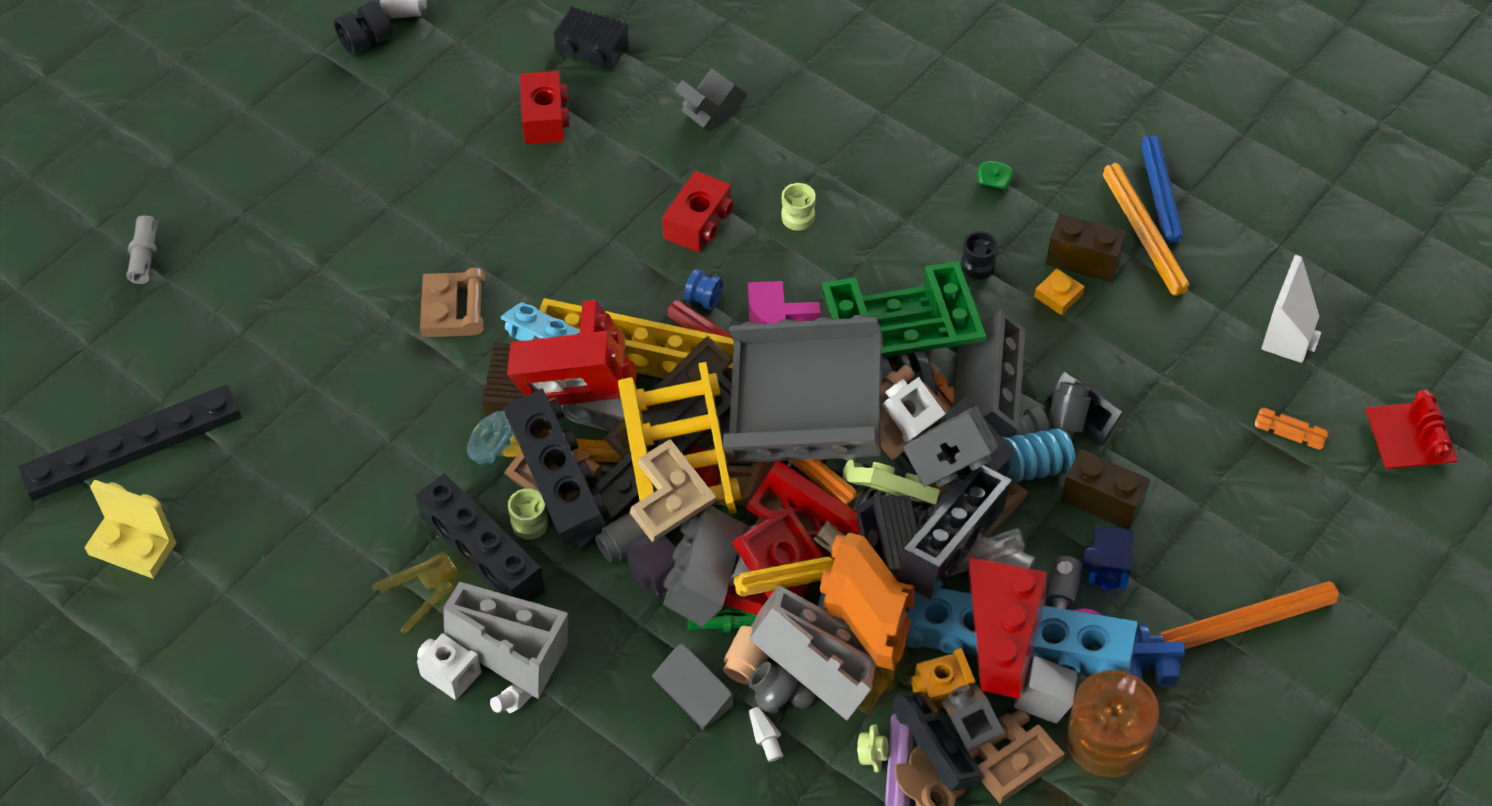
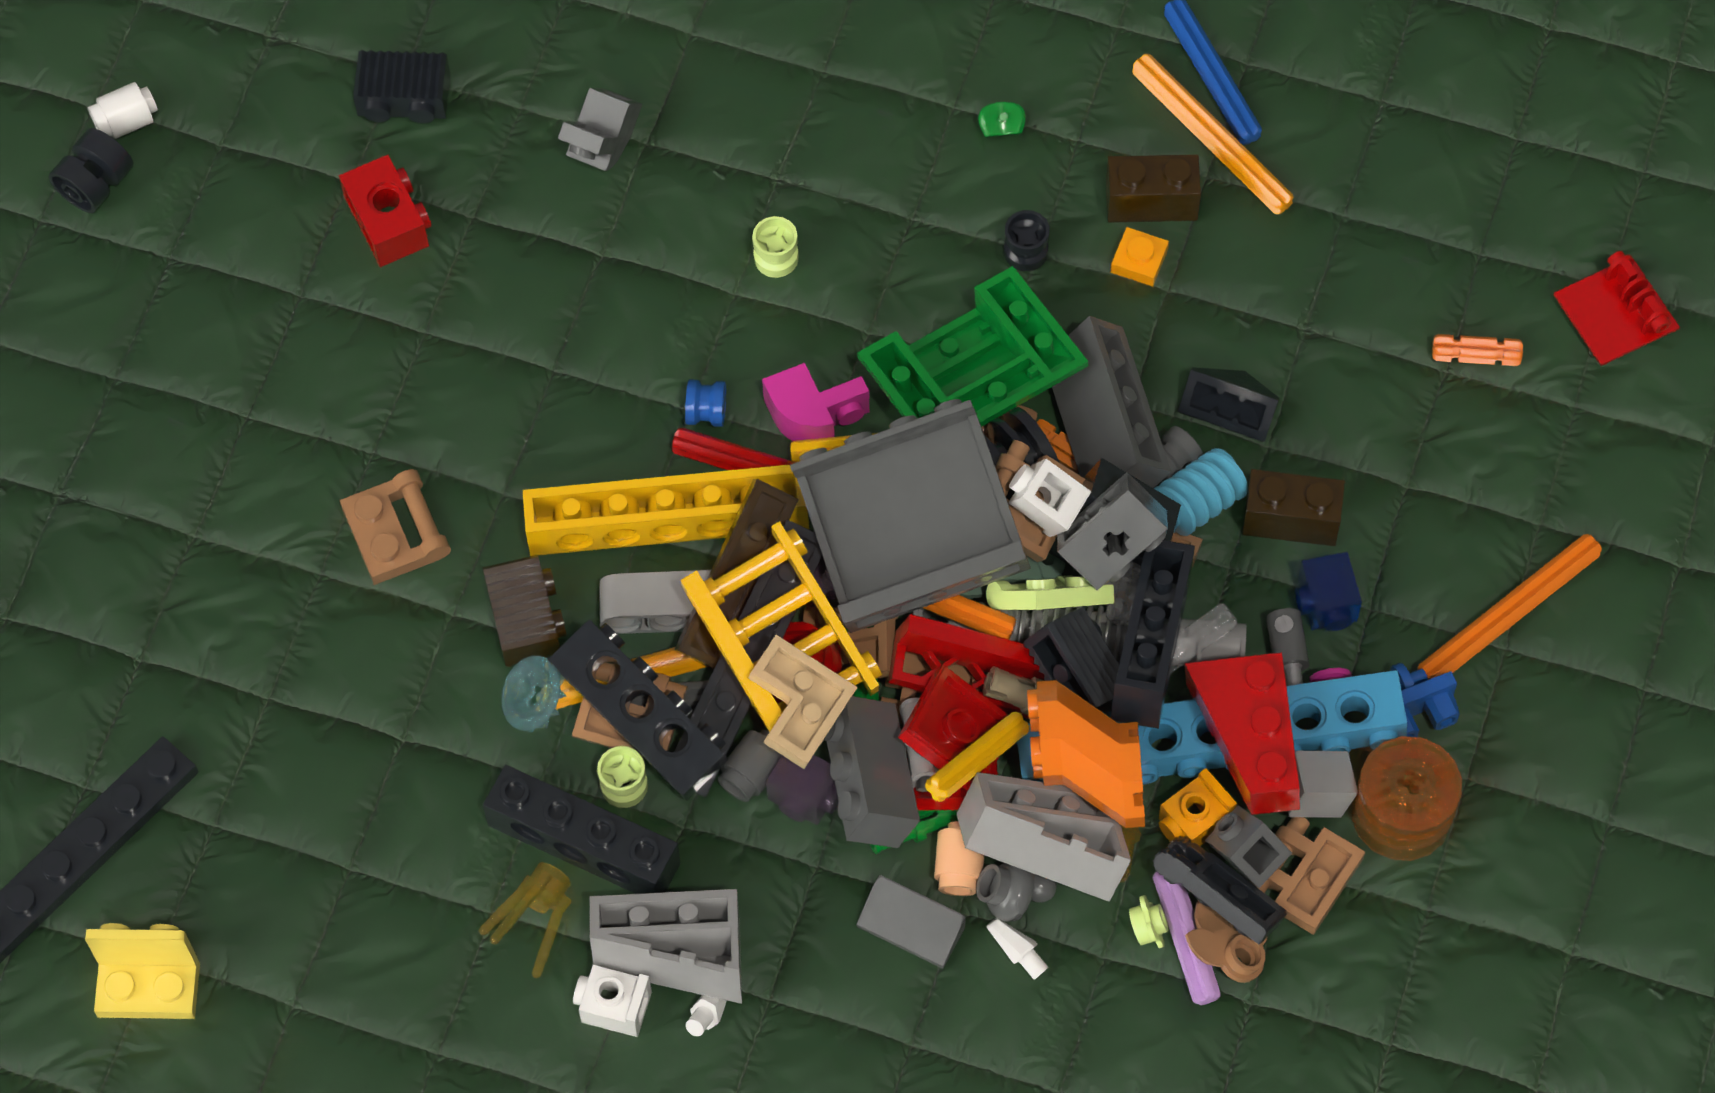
camera: 20 degrees left, 10 degrees up
medium azure hinge [501,302,580,341] -> none
red brick [507,300,637,405] -> none
red brick [662,171,734,253] -> none
dark grey brick [1048,382,1091,437] -> none
white slope [1262,255,1321,363] -> none

